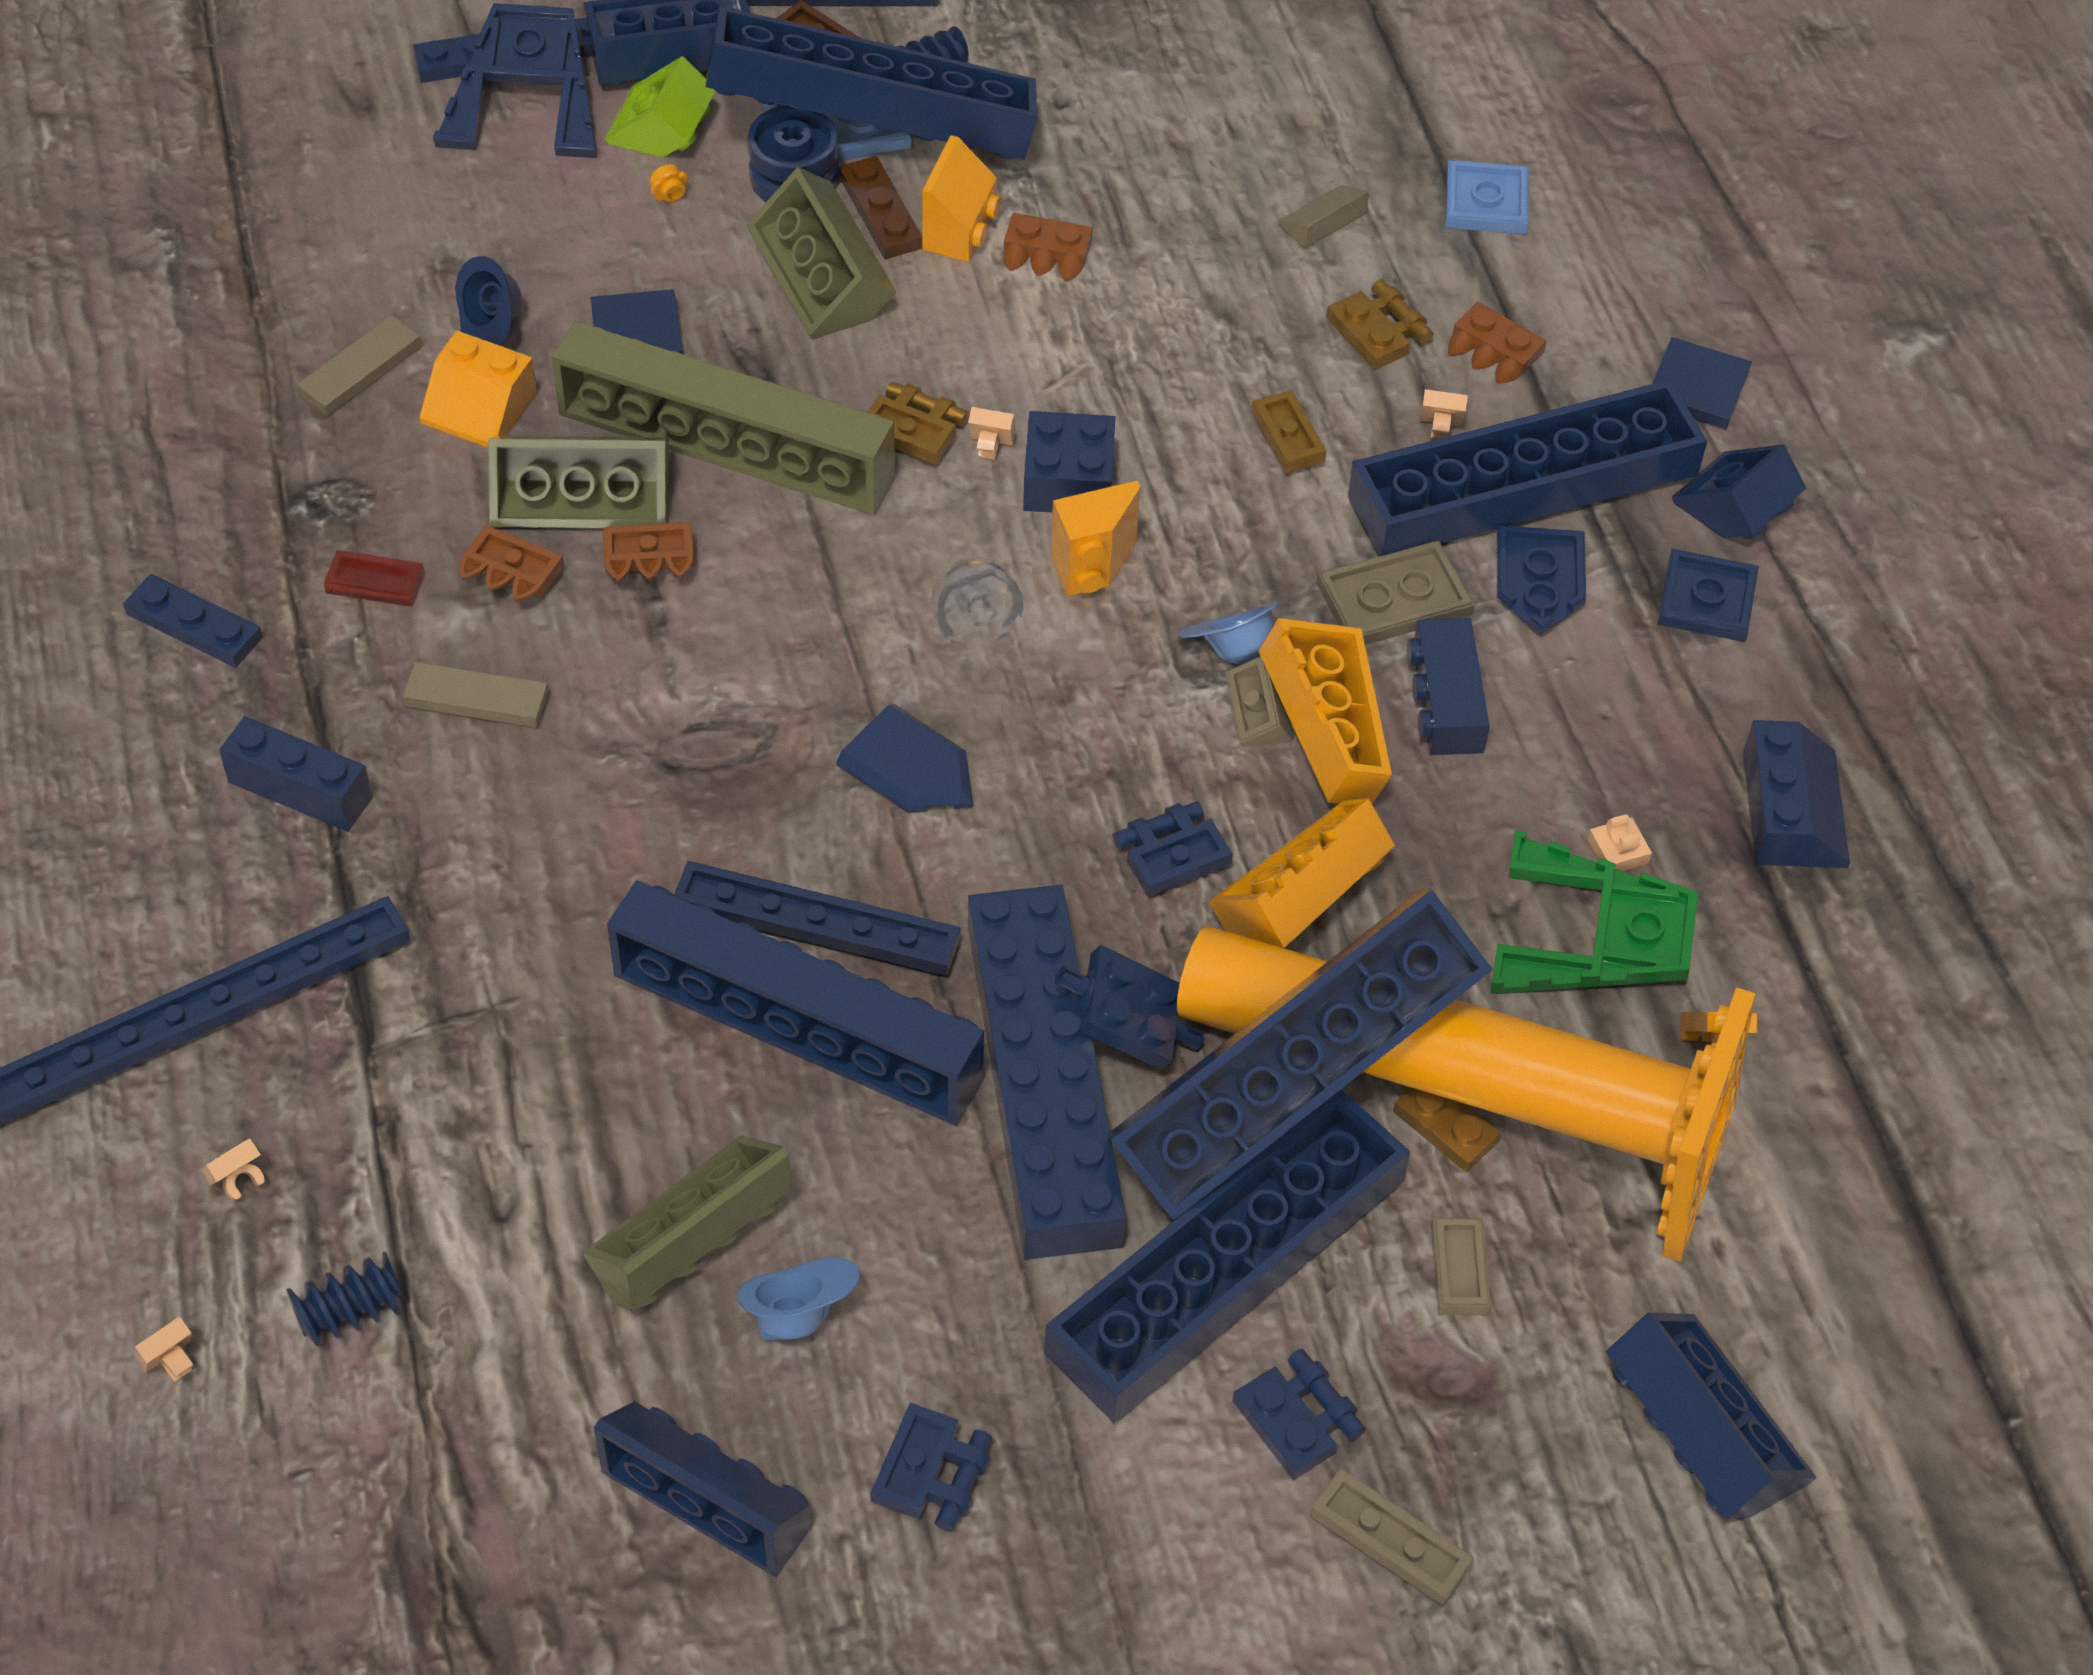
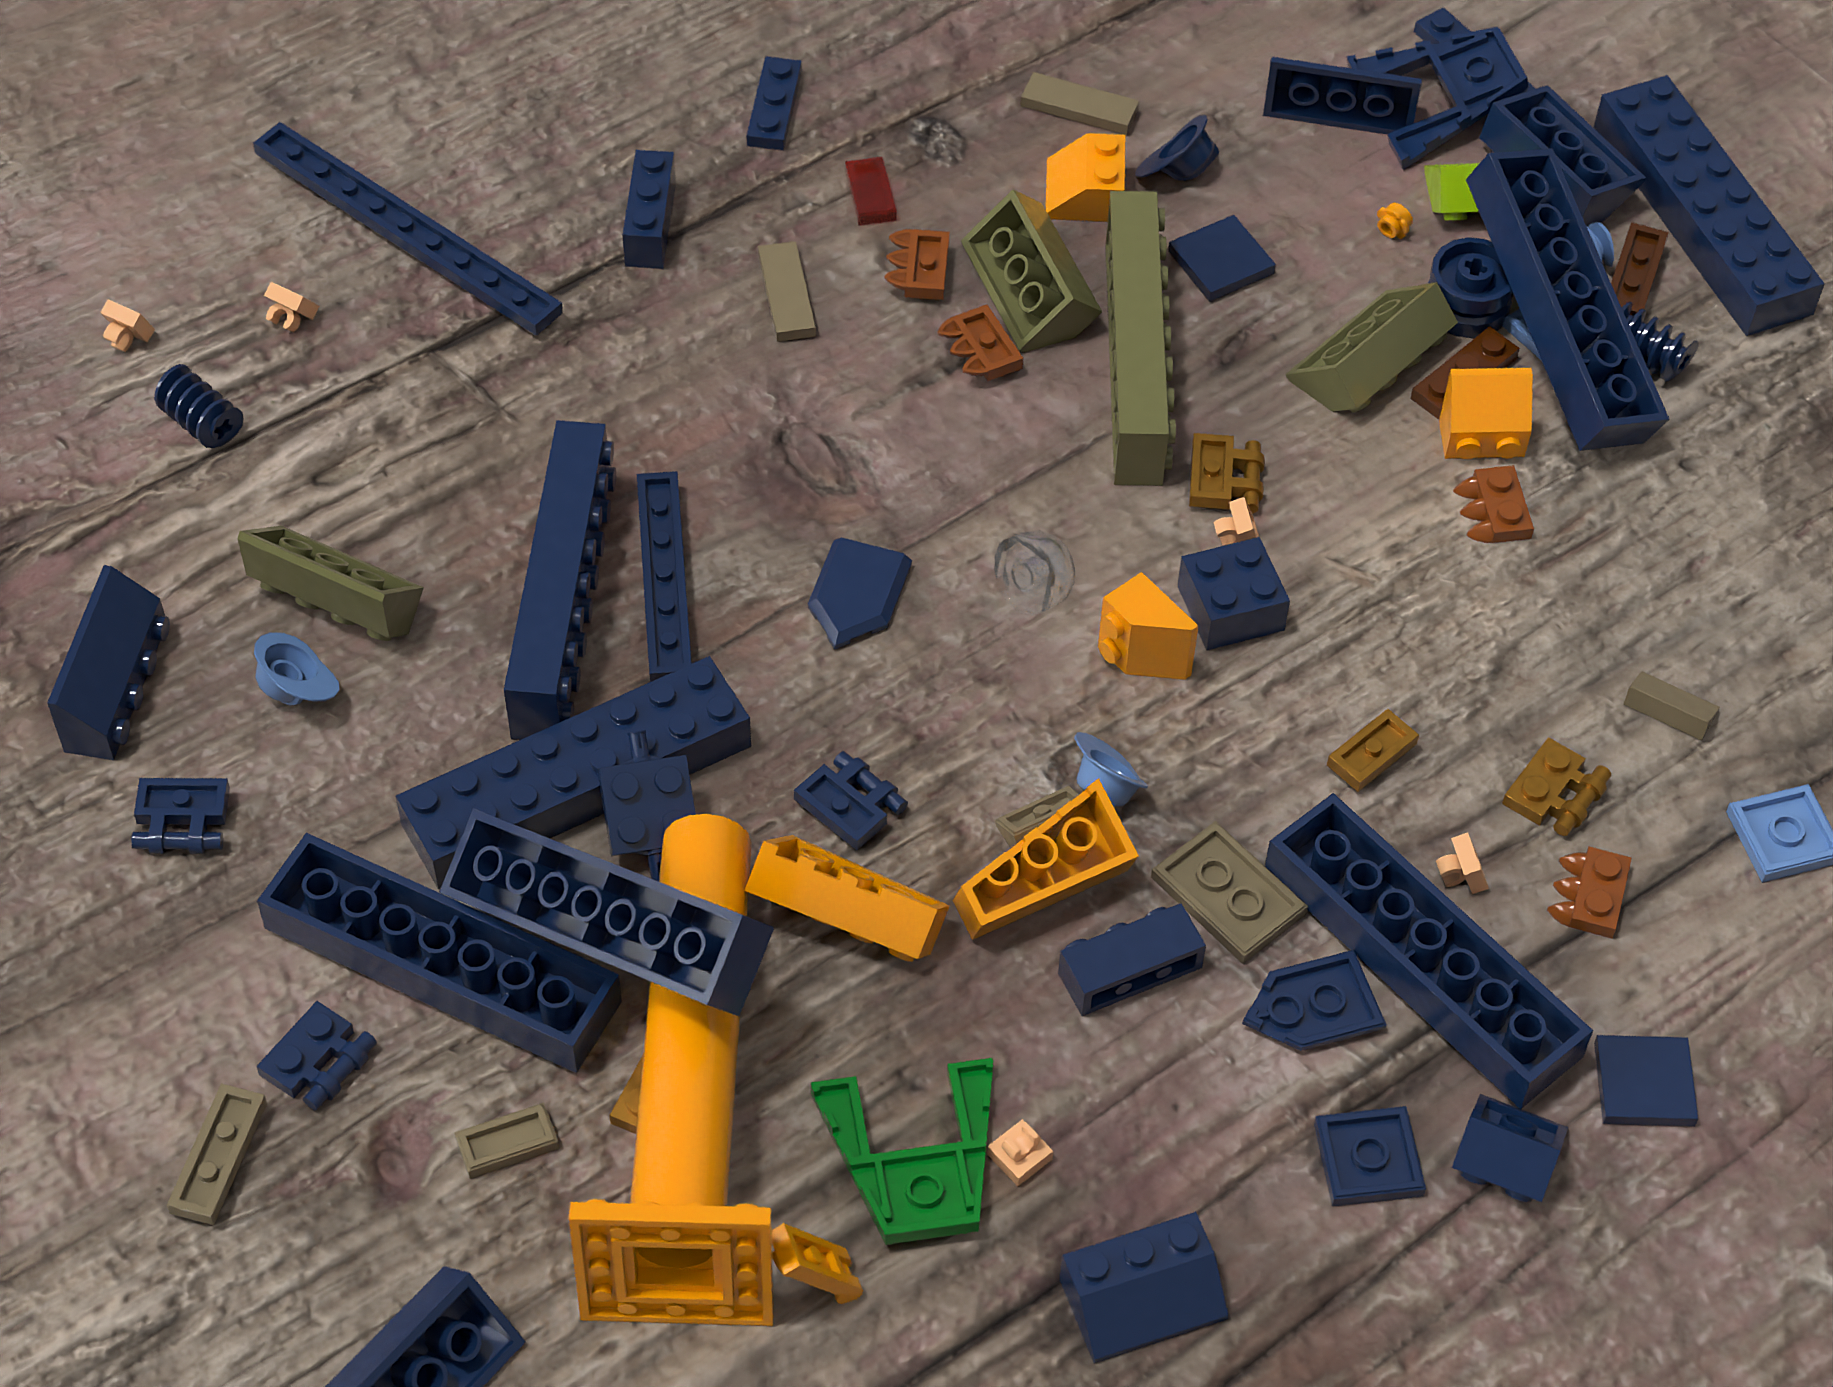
camera: 70 degrees right, 0 degrees up
none -> dark blue slope [1263,57,1422,135]

